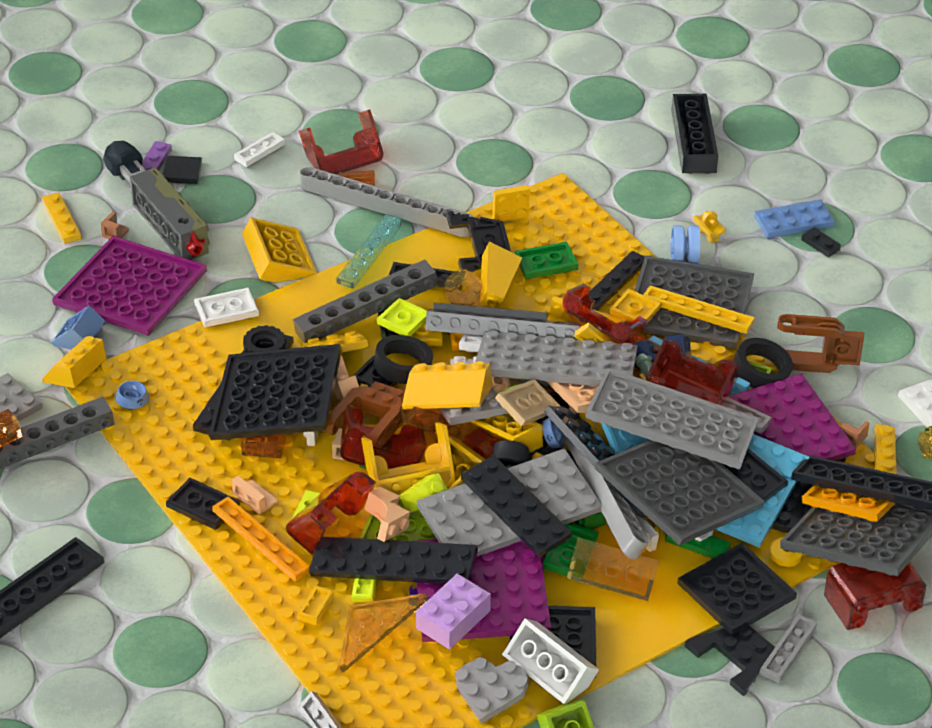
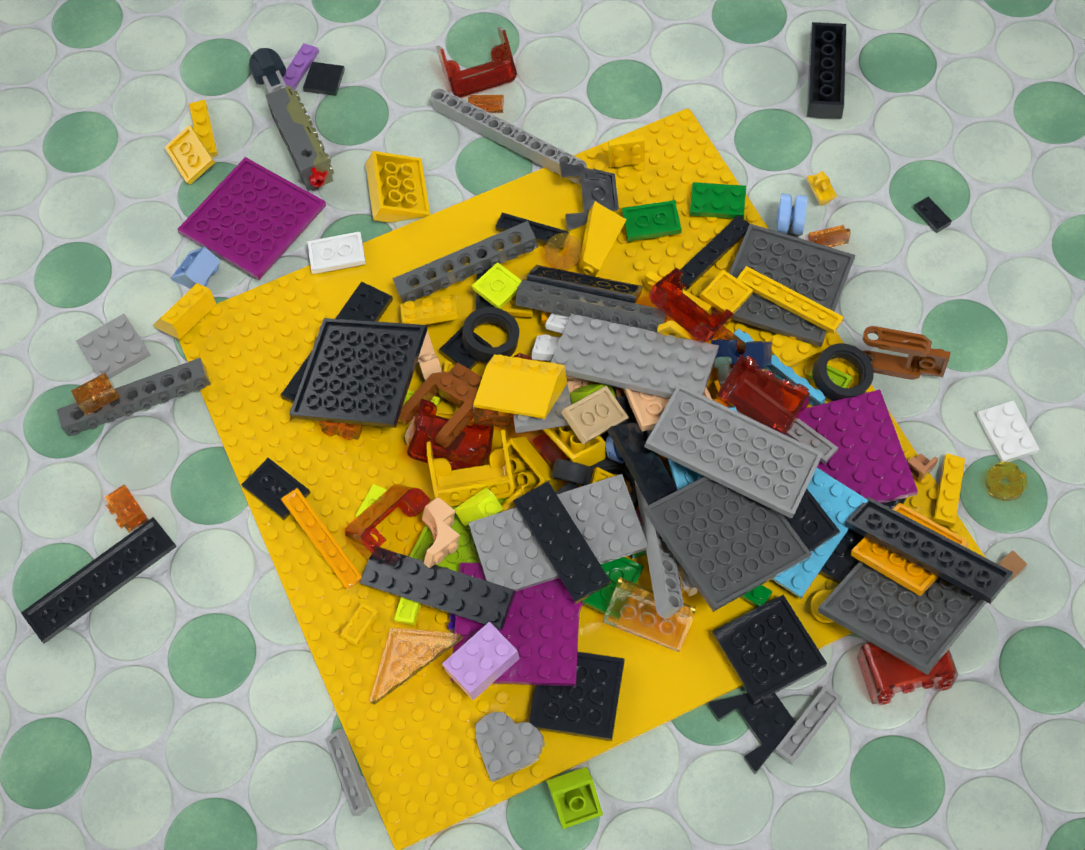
camera: 15 degrees right, 20 degrees up
nougat panel [101,212,129,239] -> none
medium blue hat [115,381,149,409] -> none
light nougat panel [232,476,277,515] -> none
white plate [234,132,285,167] -> none
black tyre [243,325,286,353] -> none
clear light blue plate [336,215,402,289] -> none
white slope [502,619,599,704] -> none
medium blue plate [754,199,835,239] -> none
none -> clear orange brick [105,484,149,533]
none -> yellow plate [164,125,215,185]
none -> green plate [690,182,746,219]
none -> clear orange panel [808,225,851,247]

